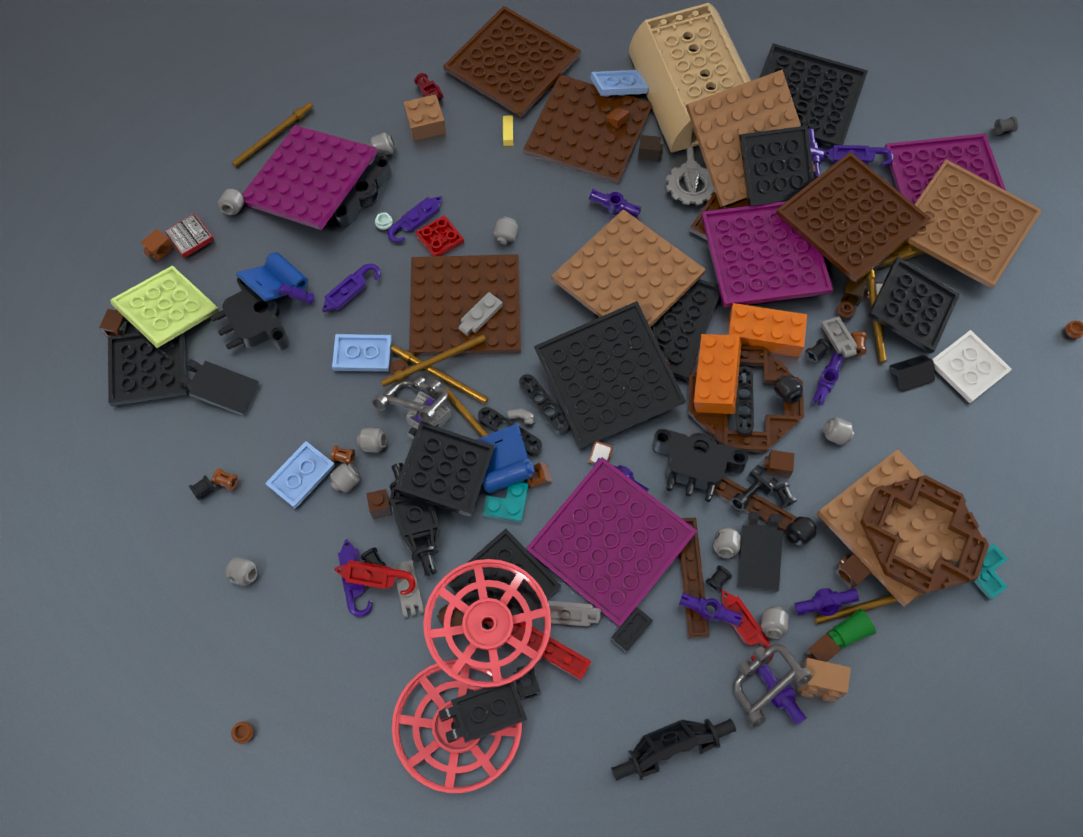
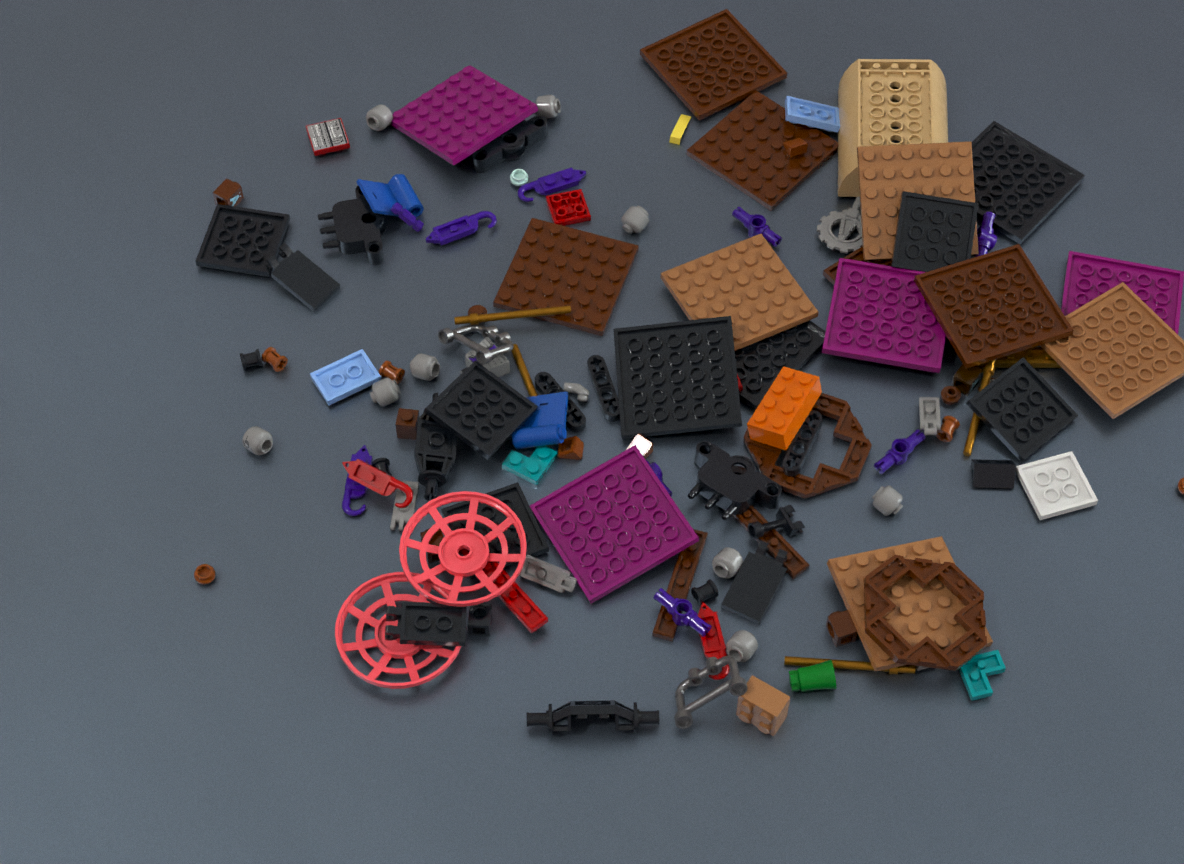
camera: 20 degrees right, 10 degrees down
yellowish green tile [110,265,219,348] -> none
dark orange brick [140,229,174,262] -> none
pearl gold bar [232,102,313,167] -> none
light blue plate [332,334,392,372] -> none
pearl gold bar [391,345,489,404] -> none
medium nougat brick [403,94,446,141] -> none
dark red connector [414,73,443,100] -> none
light grey hinge [458,292,503,336] -> none
black plate [611,607,653,653] -> none
dark brown brick [638,135,664,161] -> none
orange brick [727,303,807,357] -> none
dark purple pin [757,664,807,725] -> none
reddish brown brick [763,450,795,478] -> none
black bush [773,482,797,508] -> none
black head [774,375,803,404] -> none
black head [786,516,817,546] -> none
dark purple pin [794,588,859,616] -> none
reddish brown brick [804,633,841,662] -> none
black bush [805,339,831,363] -> none
dark purple plate [824,145,894,166] -> none

